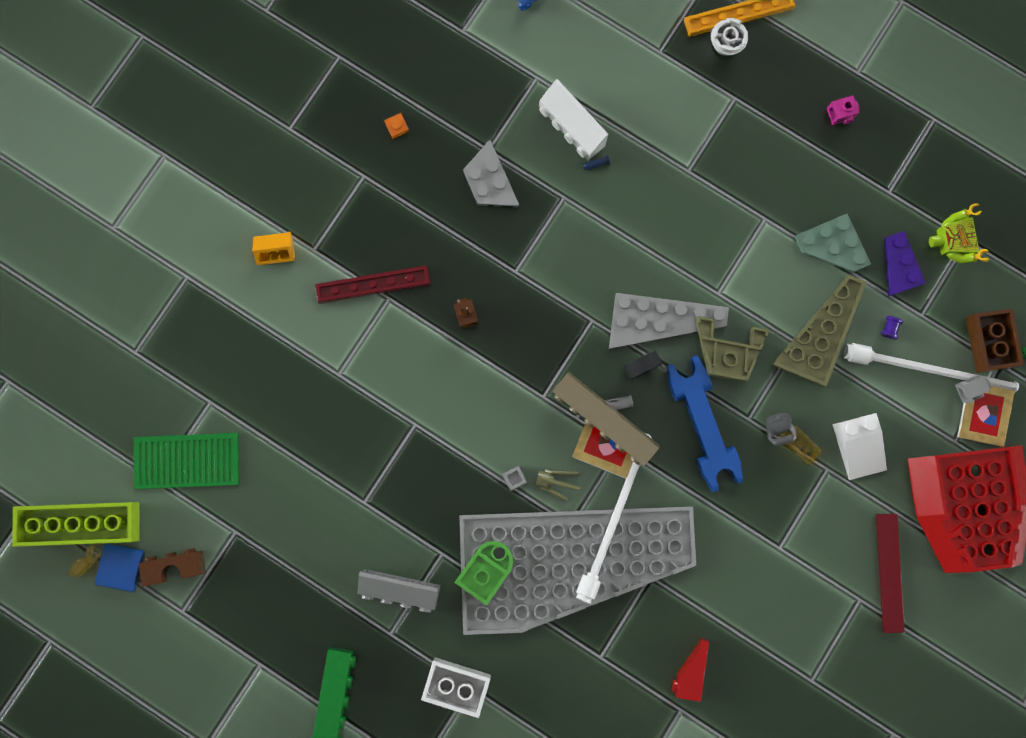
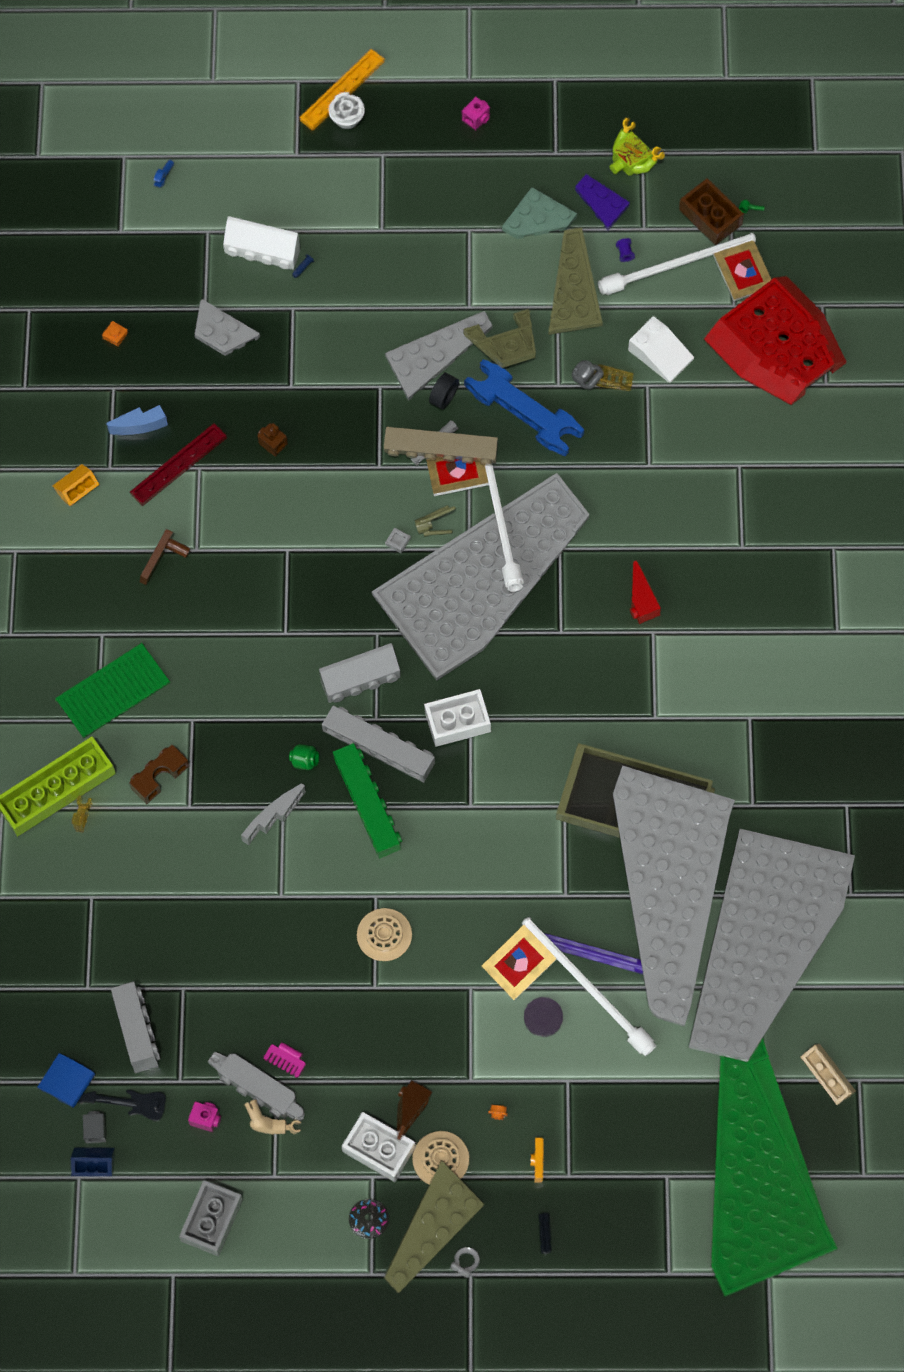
camera: 30 degrees left, 15 degrees down
blue slope [95,544,145,592] -> none
bright green plate [454,541,513,606] -> none
dark red tile [876,514,905,633] -> none
light grey brick [955,376,991,403] -> none
none -> medium blue slope [106,405,168,435]
none -> reddish brown piece [140,529,191,585]
none -> light grey slope [241,784,306,845]
none -> green head [289,744,319,770]
none -> light grey brick [322,706,435,783]

